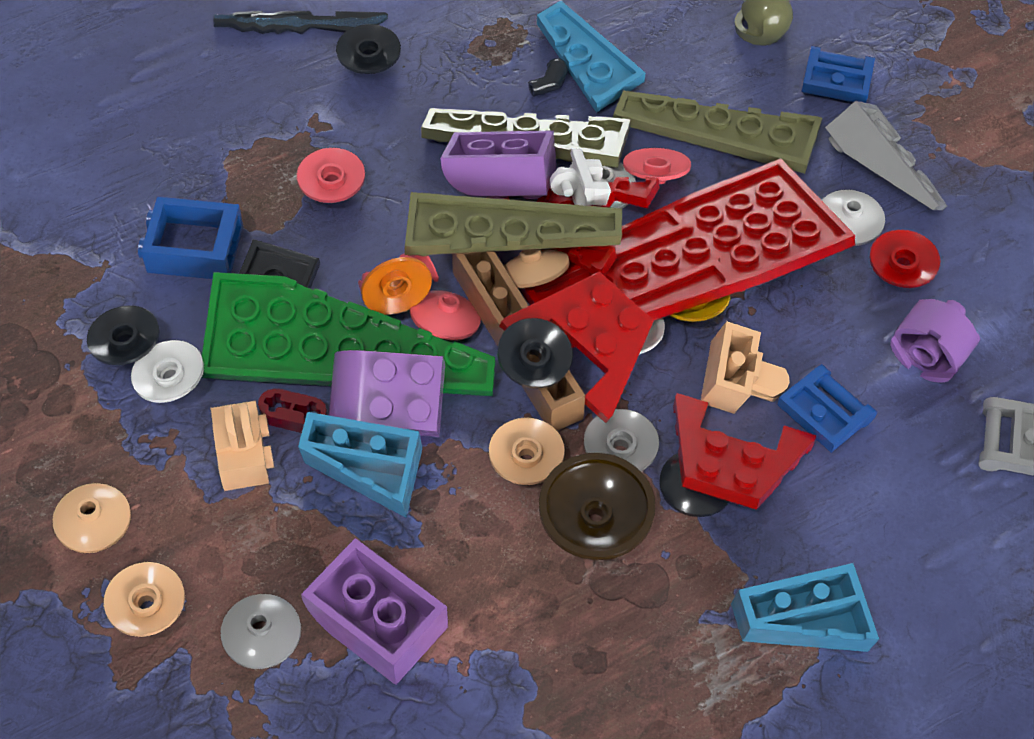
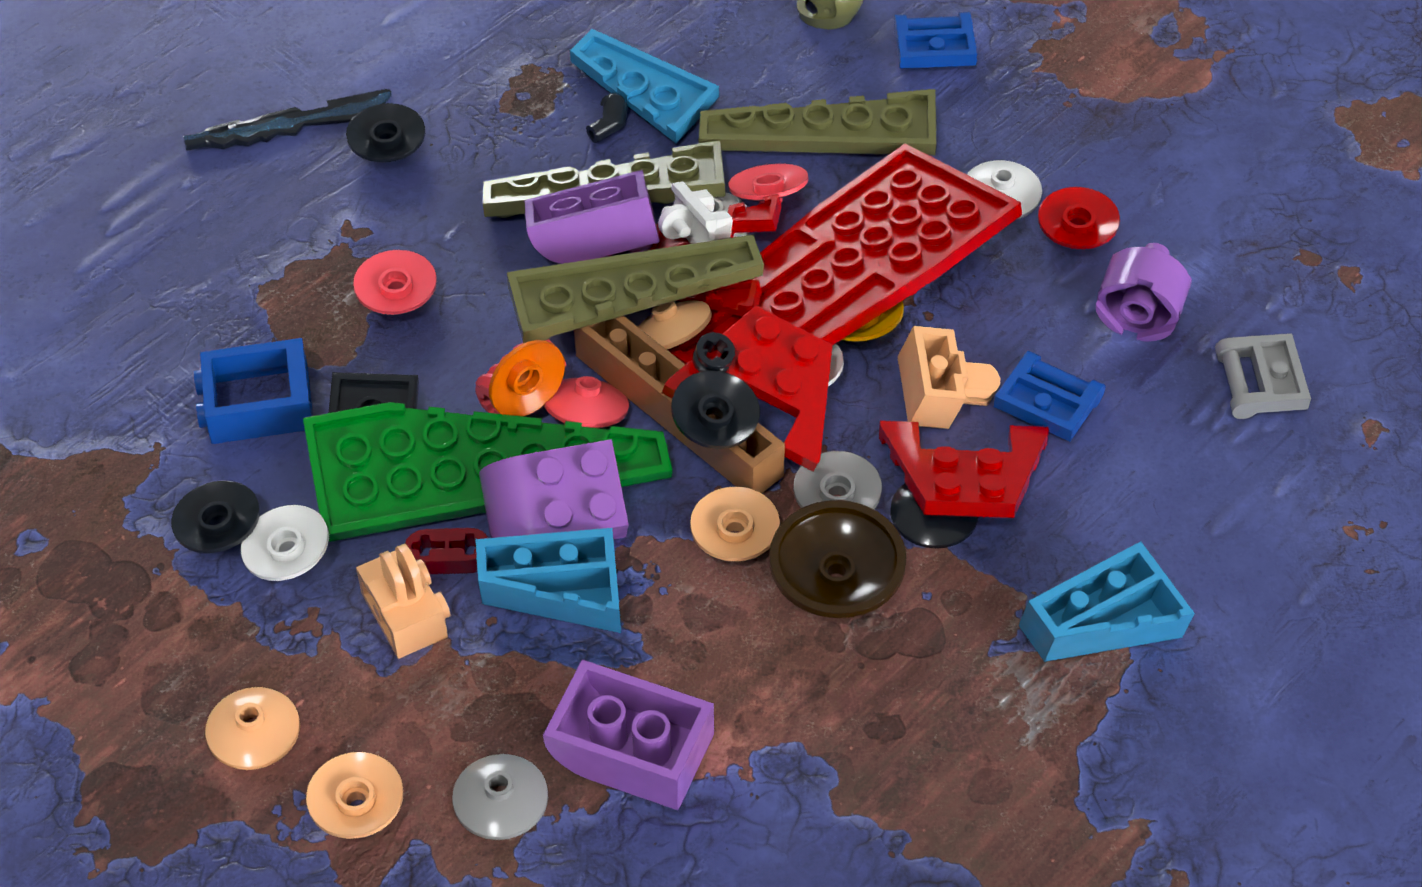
camera: 15 degrees left, 5 degrees down
light grey wedge [825,101,947,210] -> none
none -> black bush [693,332,735,373]

